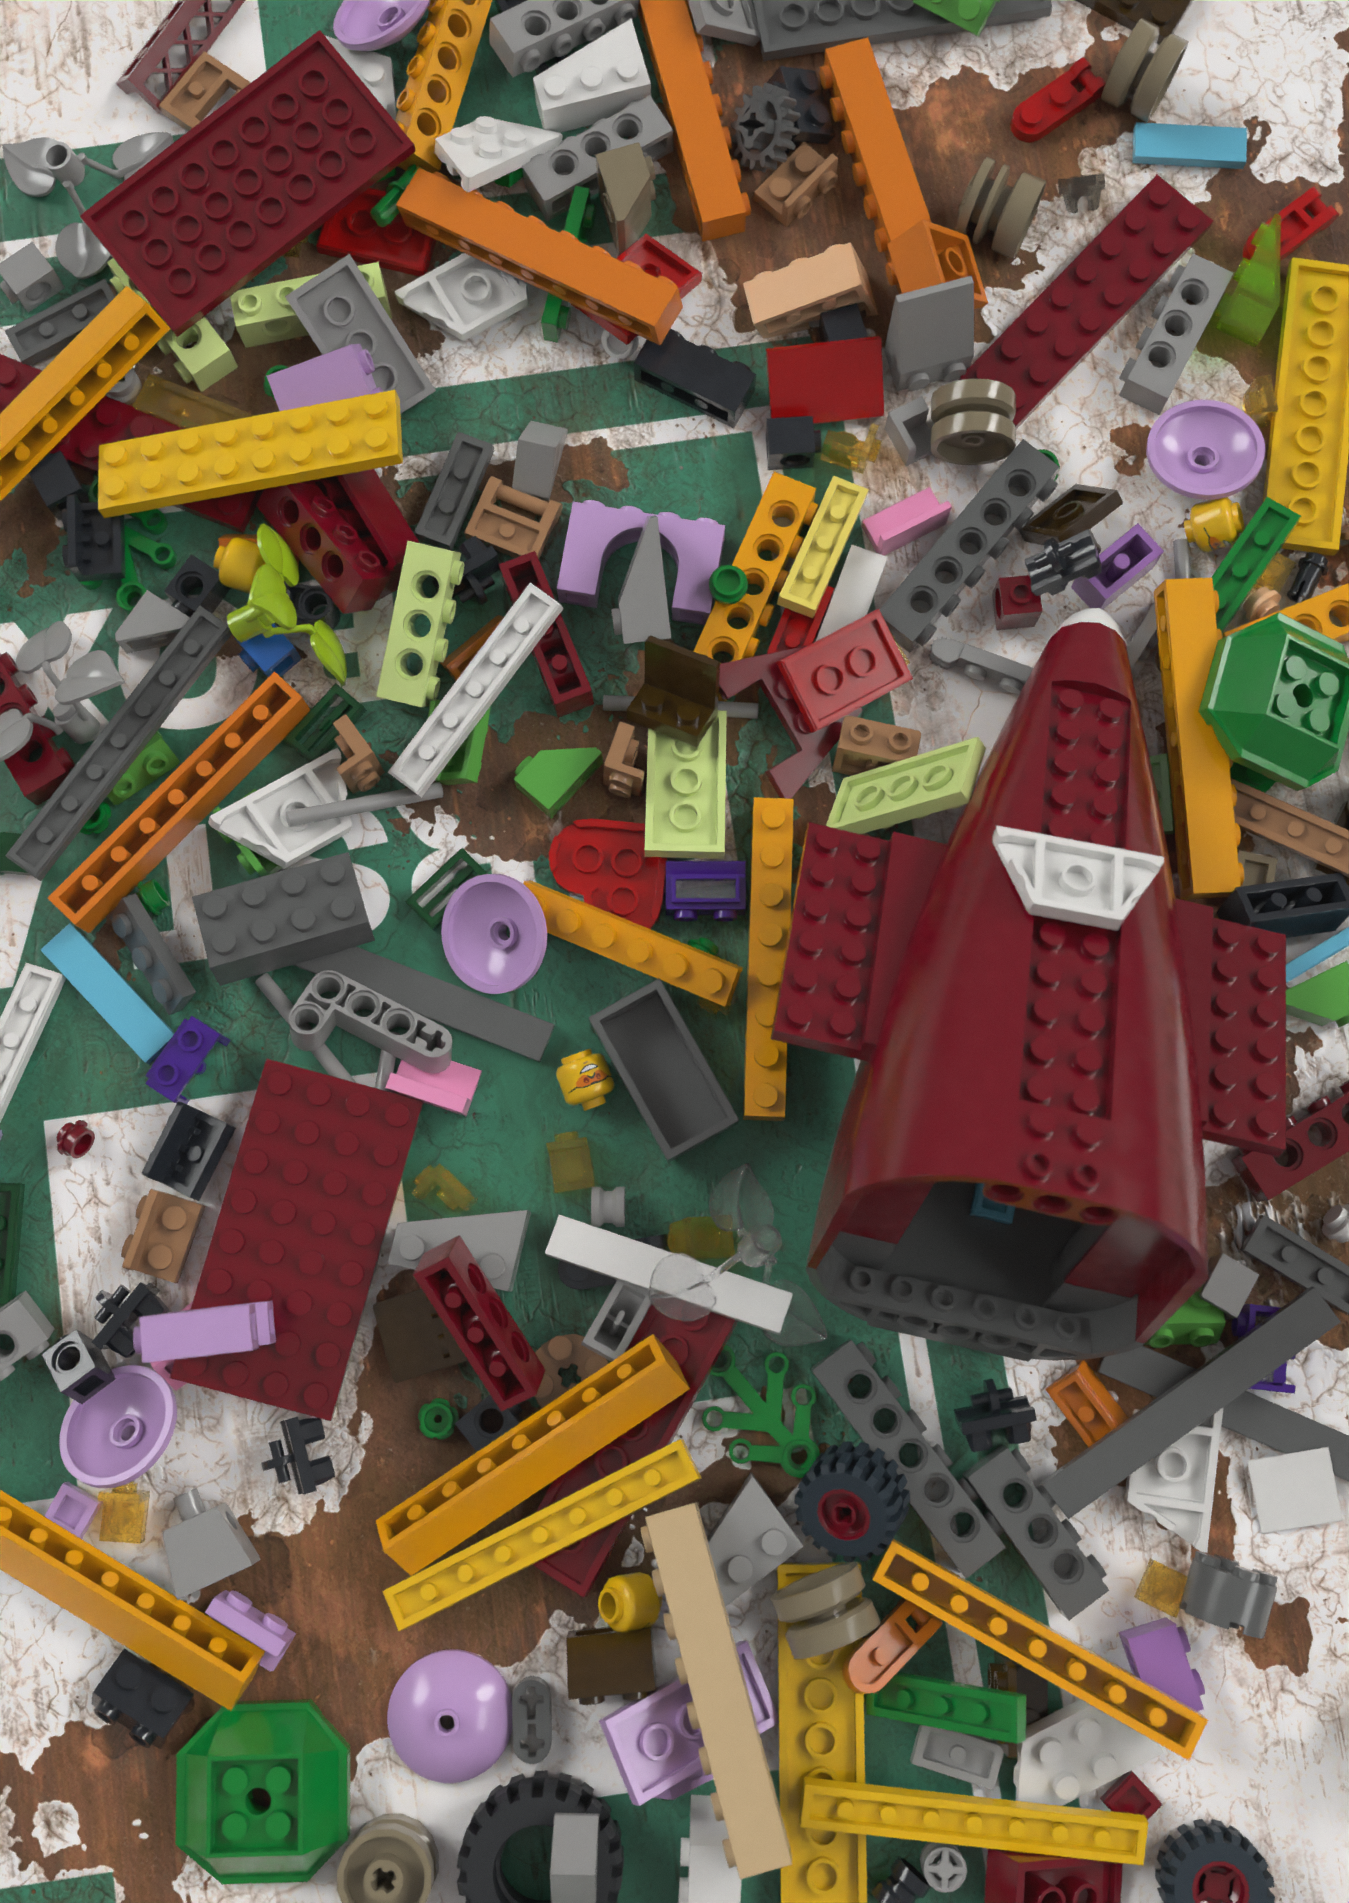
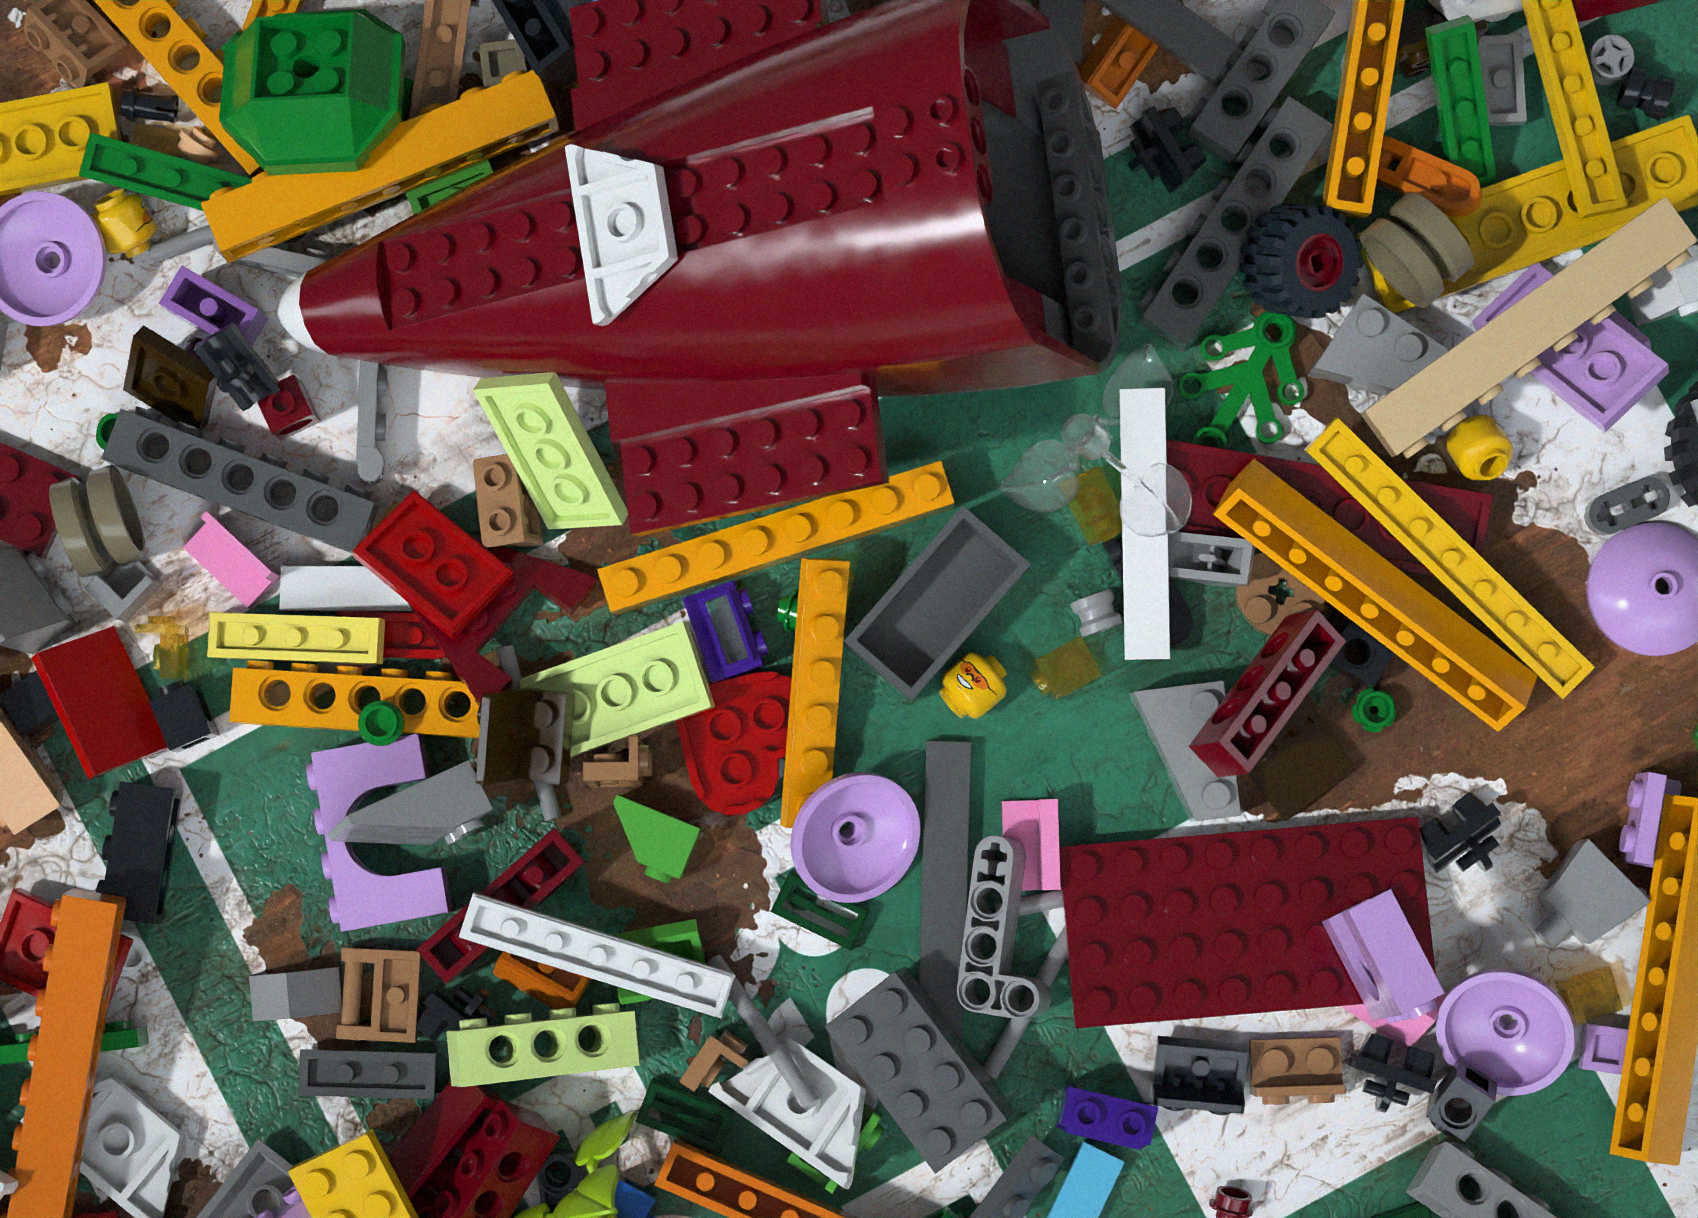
camera: 110 degrees left, 5 degrees up
clear yellow bracket [411,1163,478,1211] -> none
dark brown slope [566,1626,657,1705] -> none

